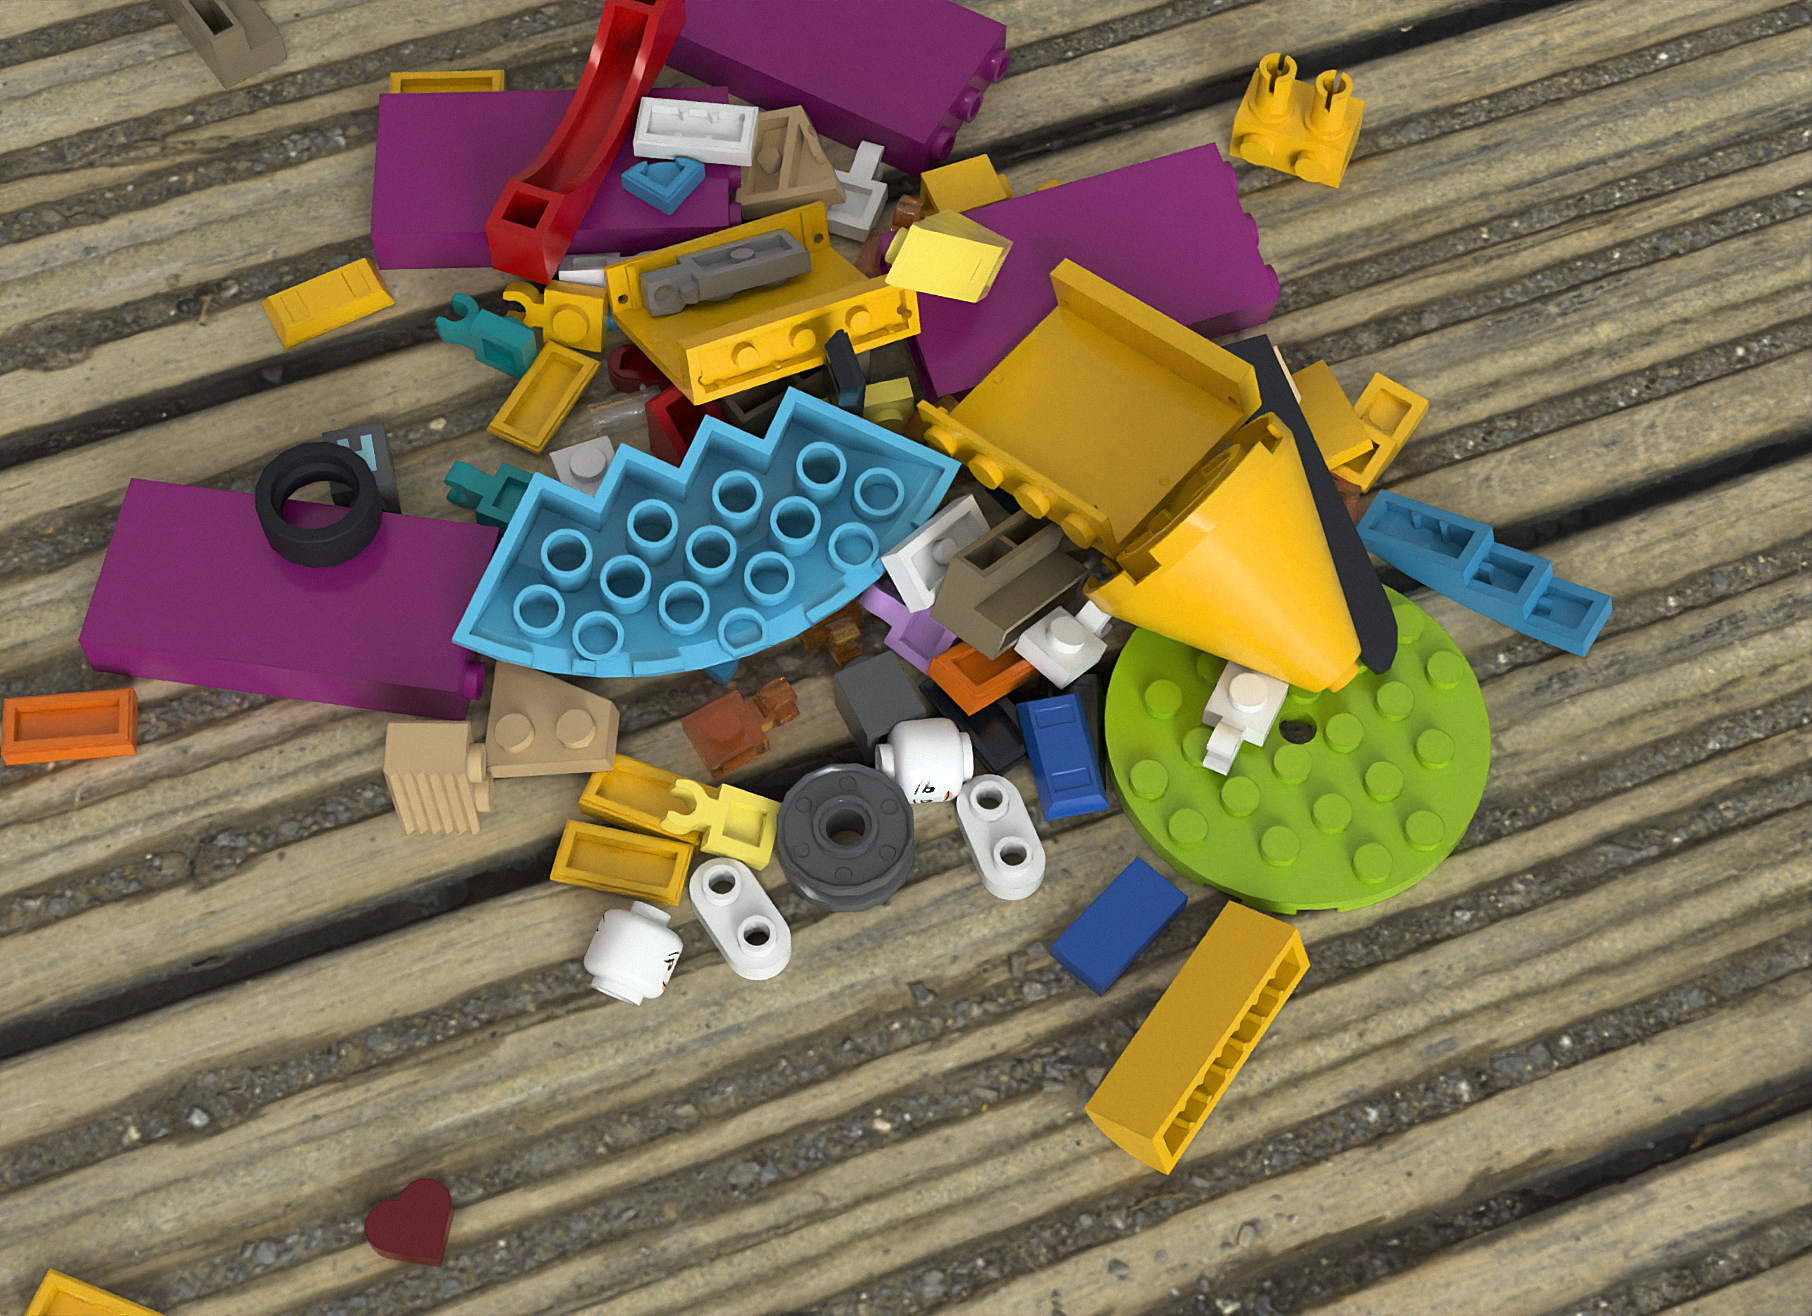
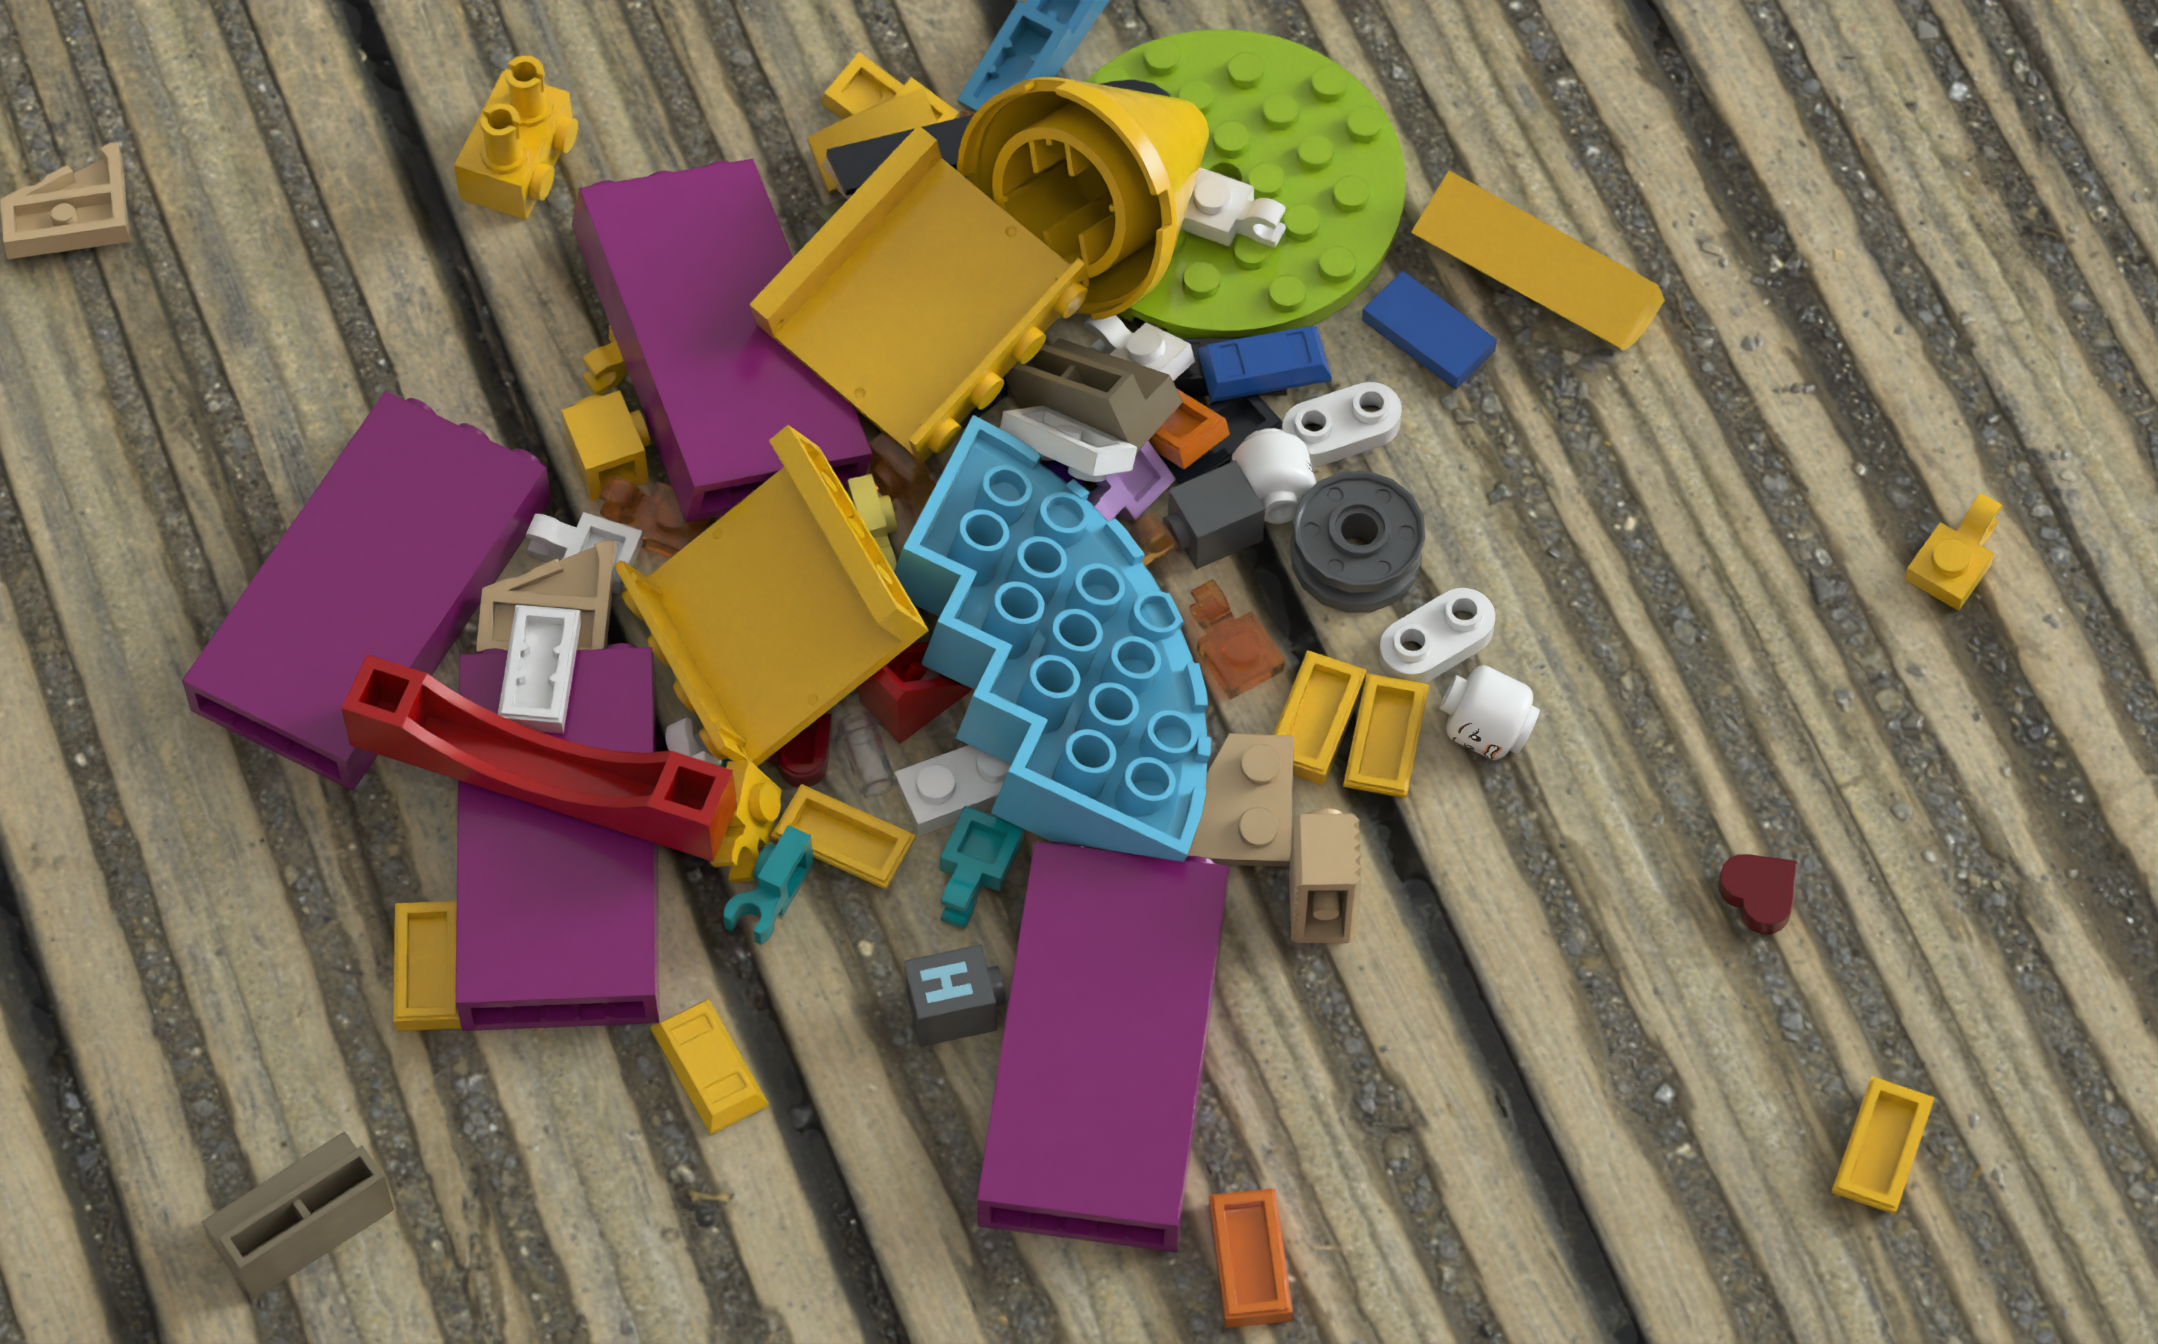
camera: 90 degrees left, 0 degrees up
black tyre [255,442,382,568] -> none
dark azure tile [621,157,705,216] -> none
light grey hinge [640,229,812,316] -> none
light yellow plate [659,779,782,871] -> none
black tile [822,329,866,419] -> none
light yellow slope [885,208,1014,303] -> none

